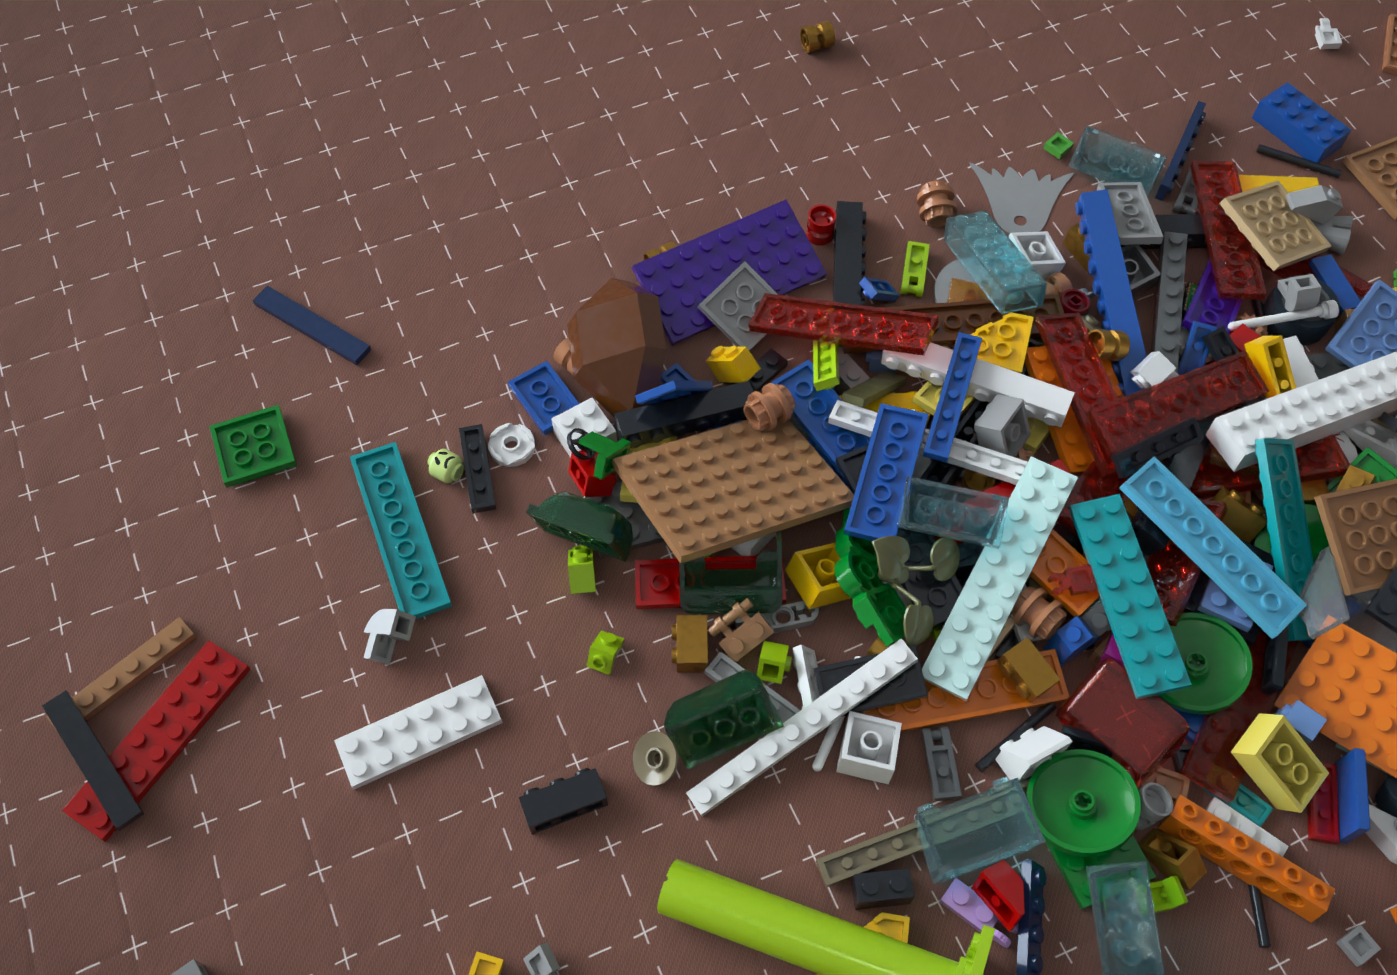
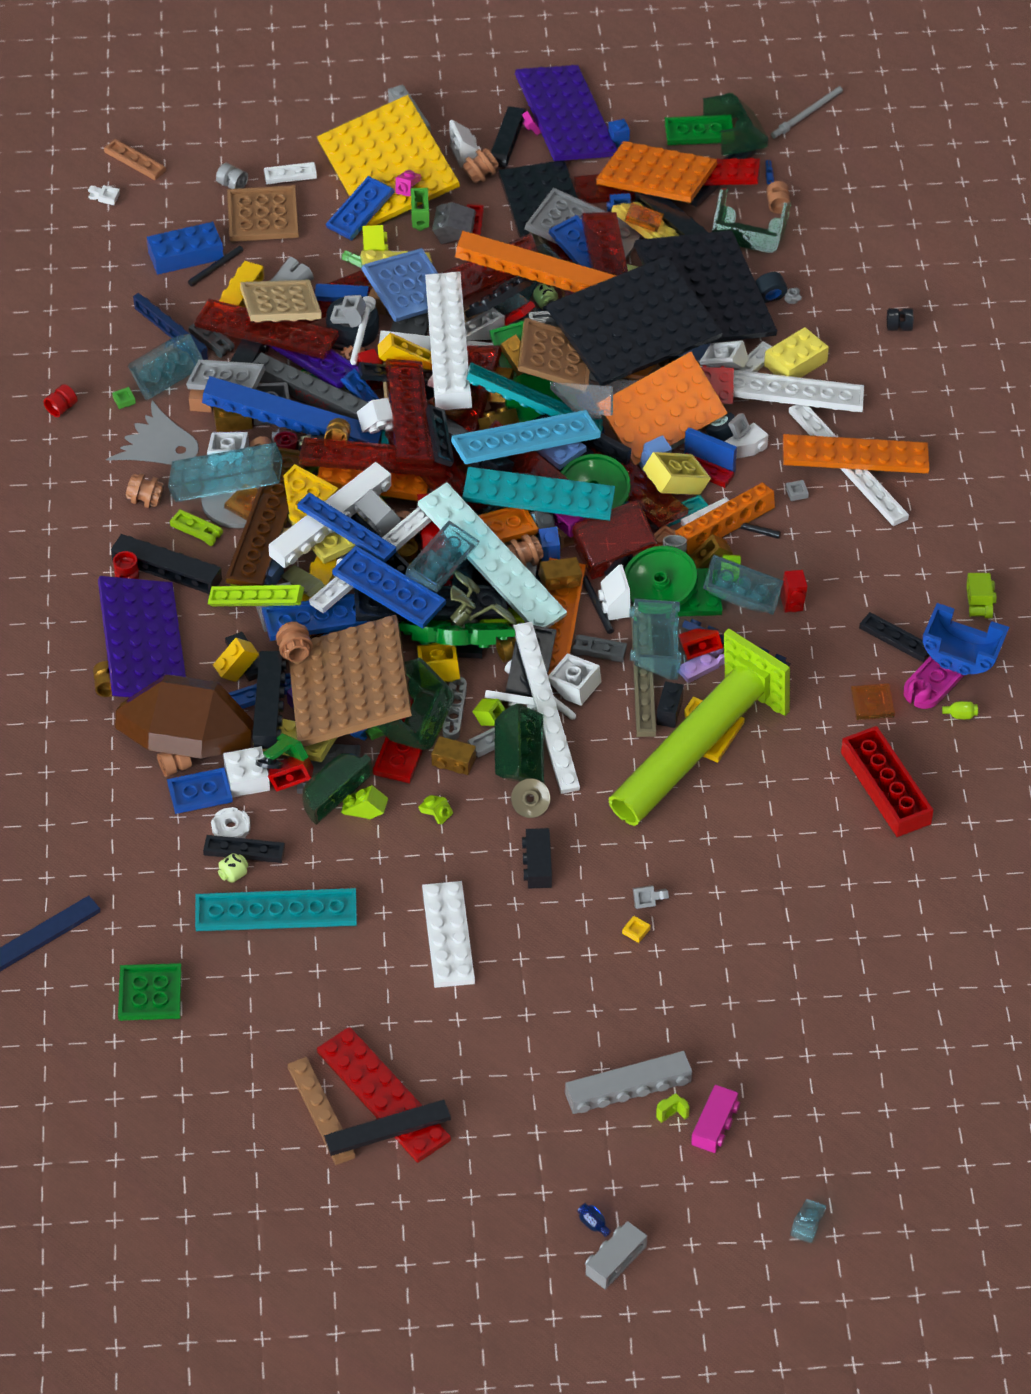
camera: 70 degrees left, 10 degrees down
light grey brick [364,609,416,665] -> none
blue tile [635,380,714,404] -> none
light grey plate [697,262,792,351] -> none
medium nougat plate [708,598,775,662] -> none
clear red plate [748,293,939,356] -> none
blue plate [859,277,900,302] -> none
clear red plate [1047,564,1098,596] -> none
light grey slope [1286,185,1343,224] -> none
none -> red wheel [43,384,78,418]

